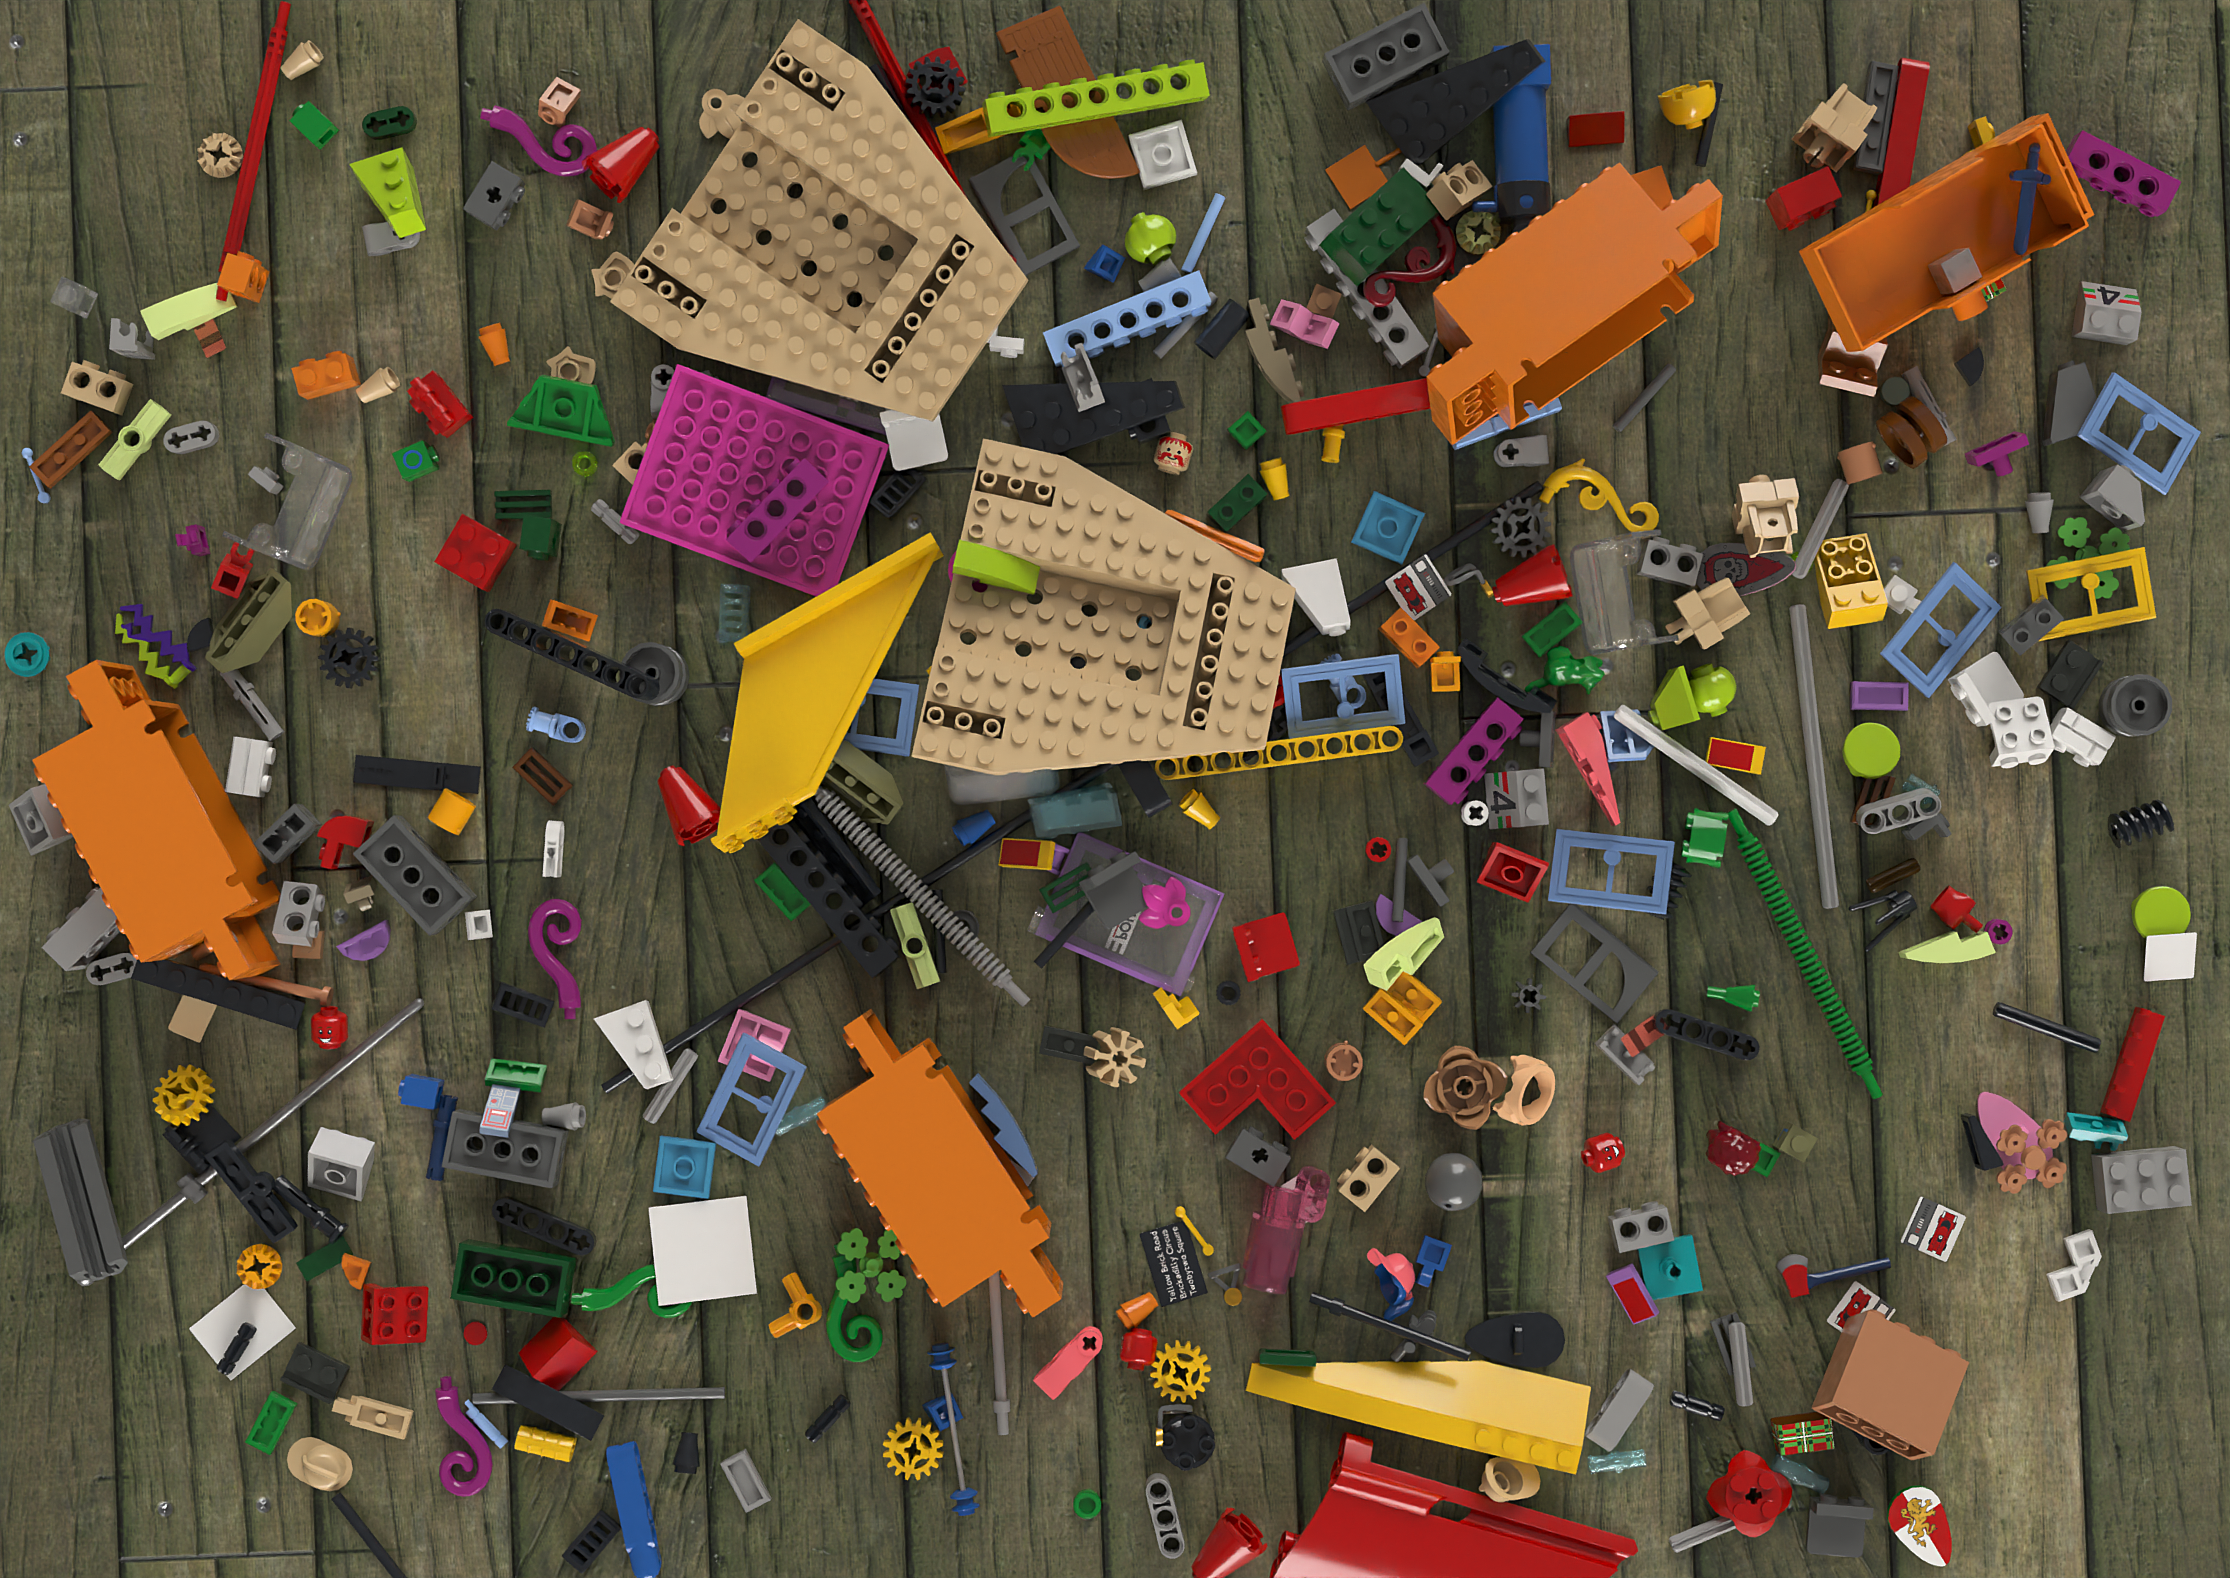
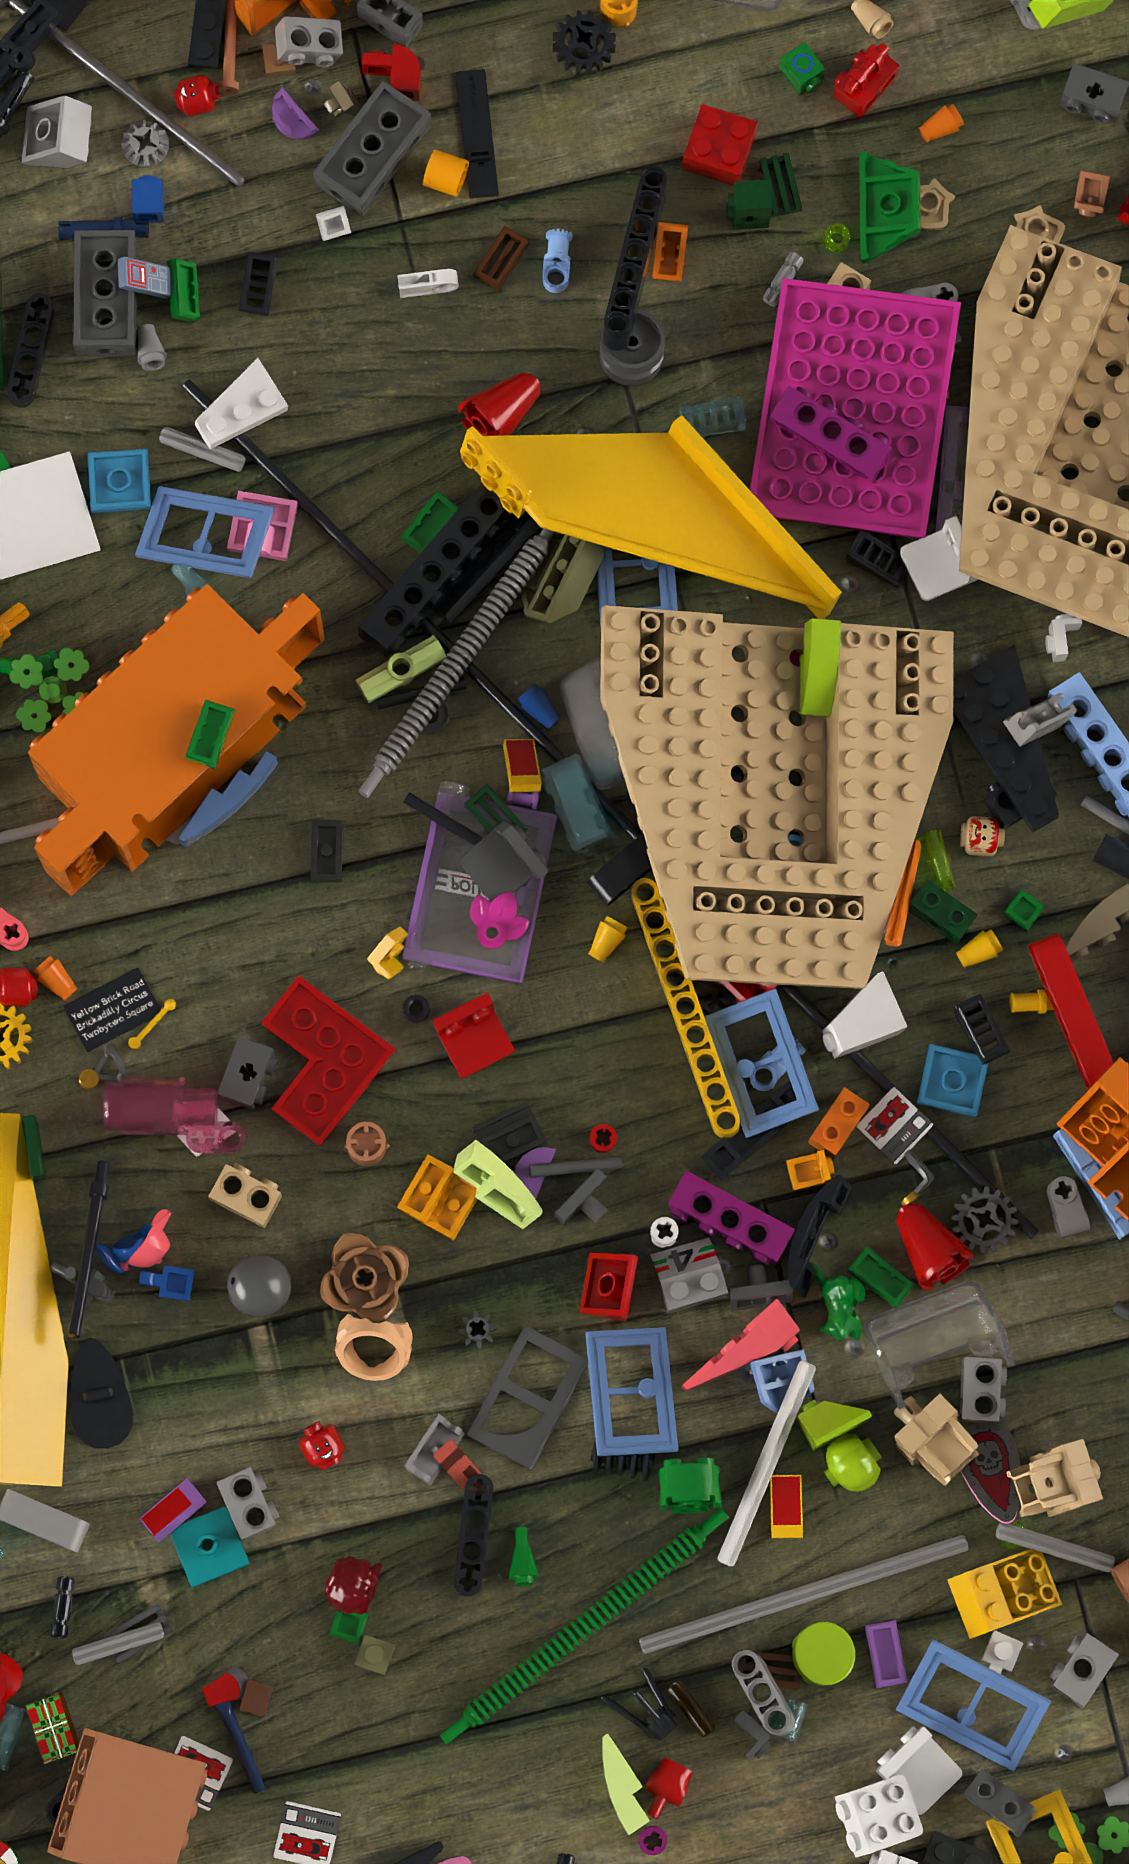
camera: 75 degrees right, 10 degrees down
magenta plant [528,899,582,1019] -> none
tan gear [1083,1027,1146,1087] -> none
yellow plant [1539,458,1659,535] -> none
none -> light grey gear [121,120,169,167]
none -> green plate [185,699,235,769]
none -> reddish brown piece [239,1679,273,1717]
none -> clear neon green pin [923,829,957,892]
none -> black slope [954,994,1010,1065]
none -> light grey brick [1049,1633,1119,1708]

